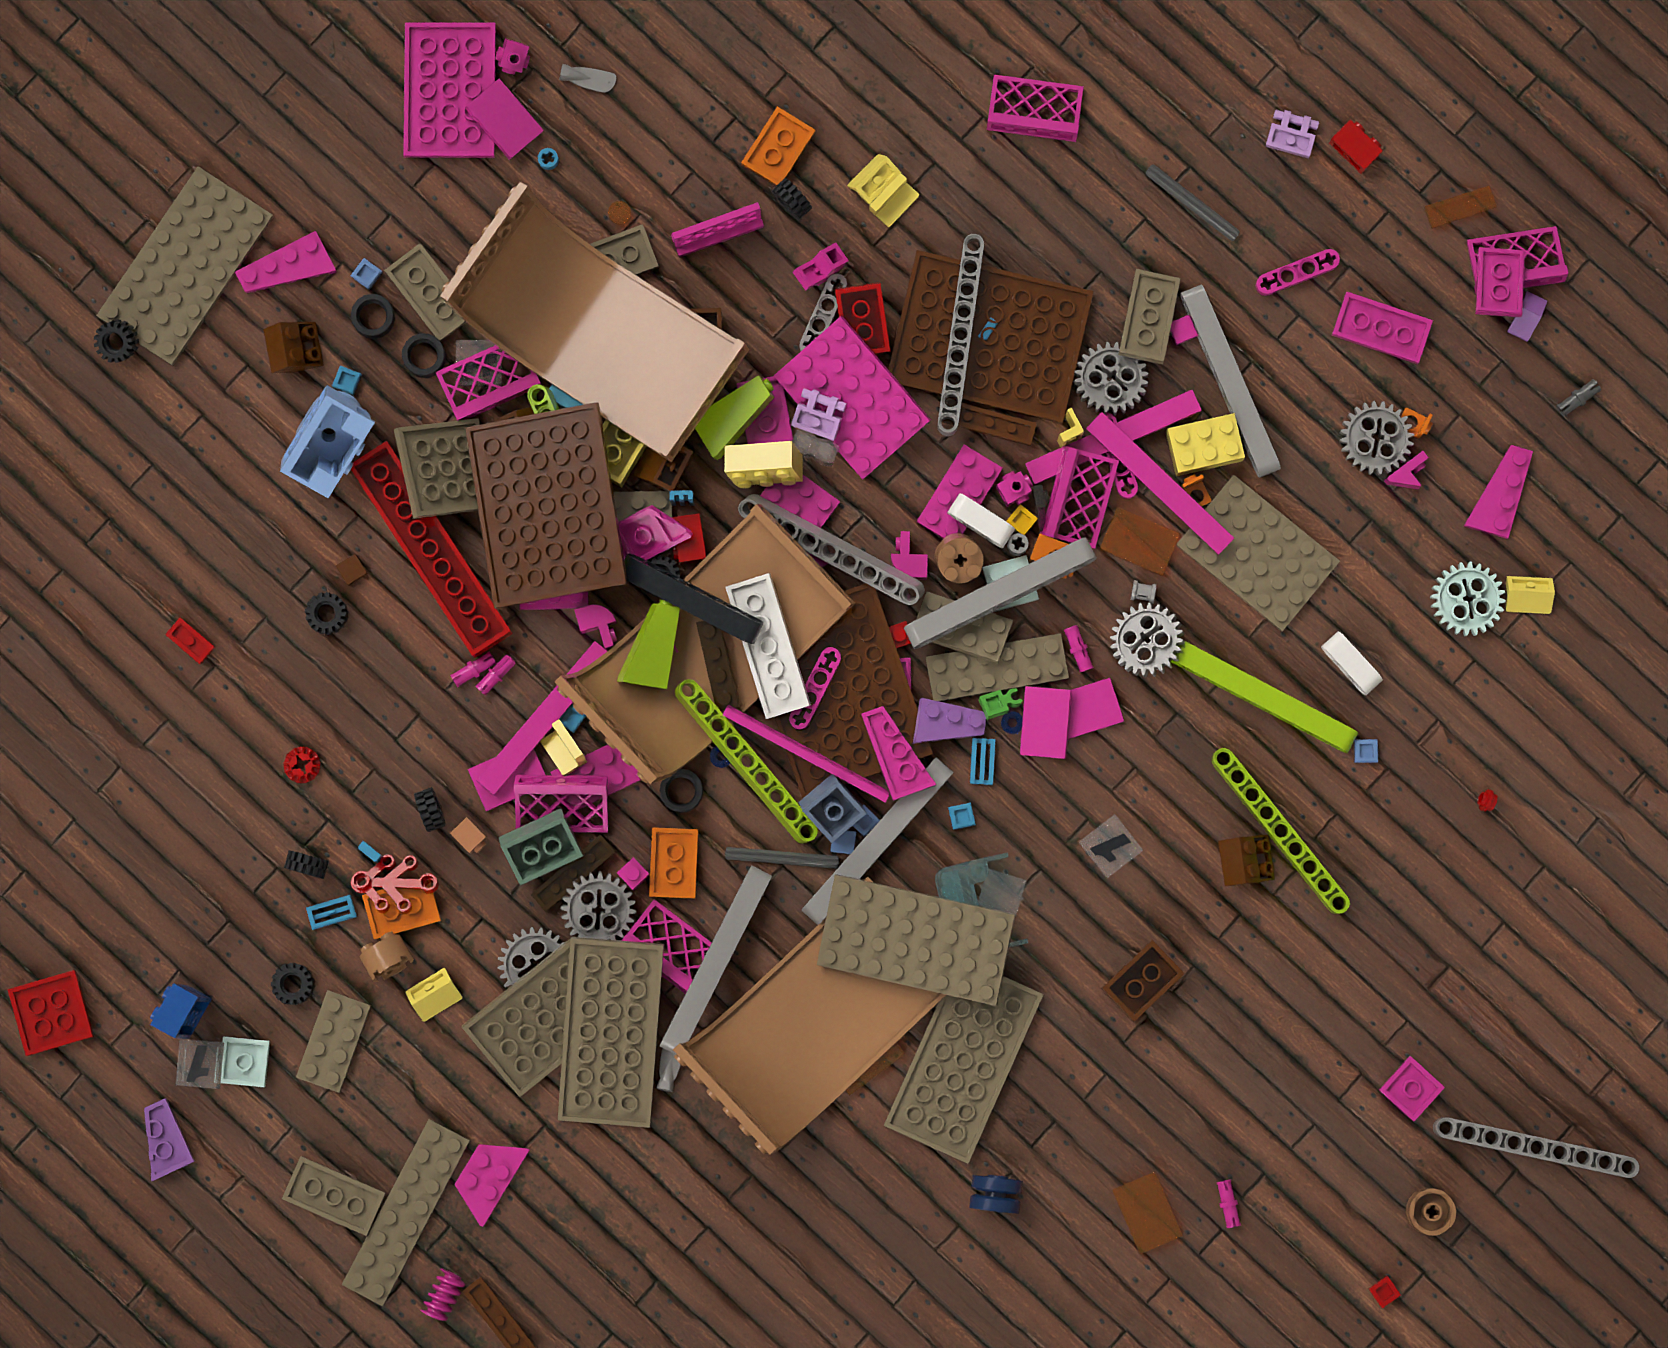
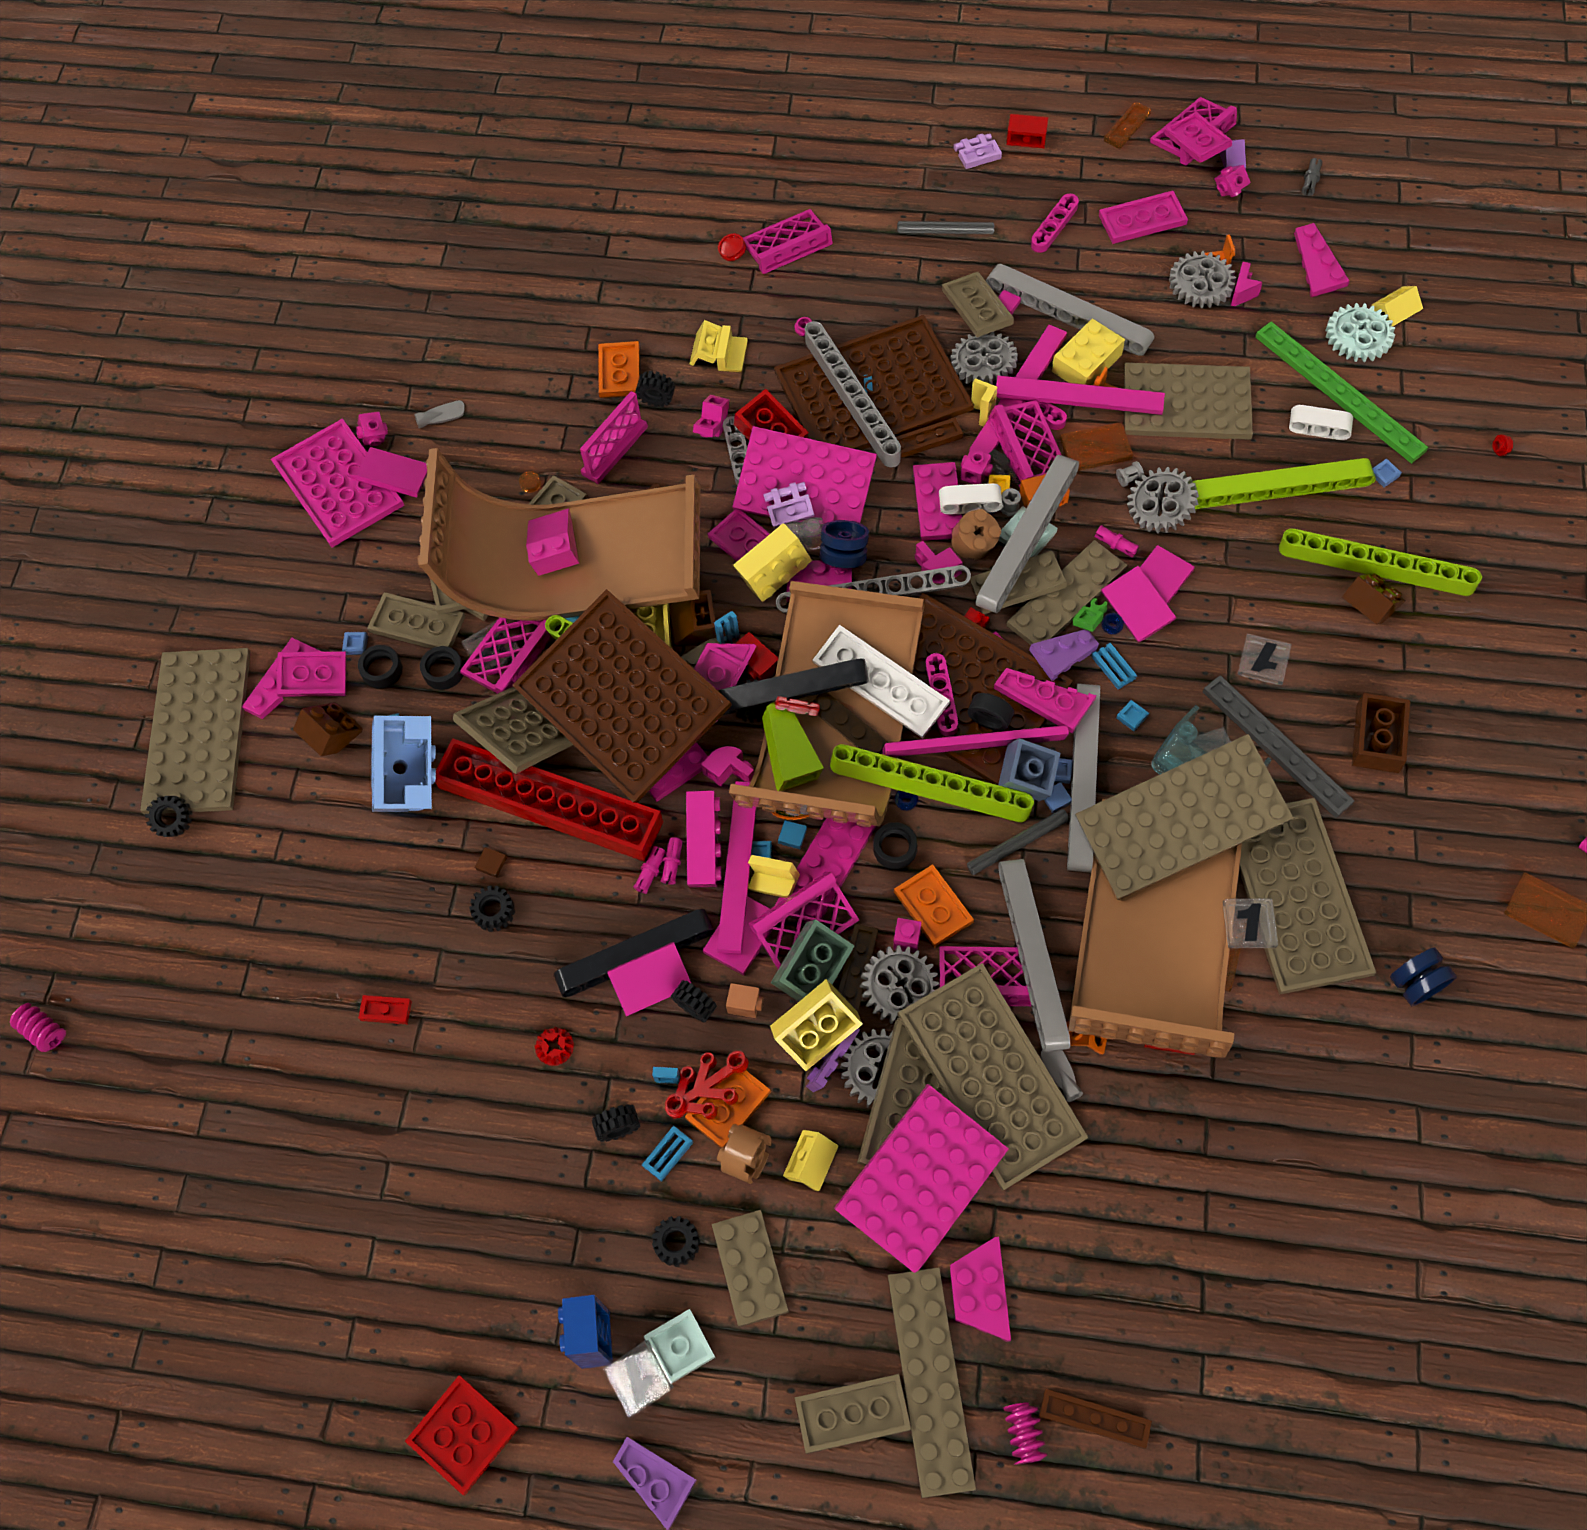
camera: 30 degrees left, 20 degrees down
lime slope [695,375,775,460] -> none
none -> dark pink plate [277,651,347,697]
none -> dark pink slope [526,508,579,576]
none -> black beam [553,909,715,997]
none -> dark pink tile [607,942,691,1016]
none -> dark pink wedge [686,791,722,888]
none -> red piece [718,233,746,261]
none -> light yellow brick [770,979,863,1071]
none -> red axle [775,696,820,716]
none -> dark pink plate [795,317,812,336]
none -> medium lavender wing [806,1028,860,1092]
none -> dark blue wheel [819,520,869,568]
none -> dark pink plate [834,1084,1009,1273]
none -> black tyre [968,693,1014,731]
none -> dark grey plate [1203,675,1354,818]
none -> dark pink brick [1214,165,1251,197]
none -> clear tile [1222,899,1278,948]
none -> bright green plate [1255,322,1428,464]

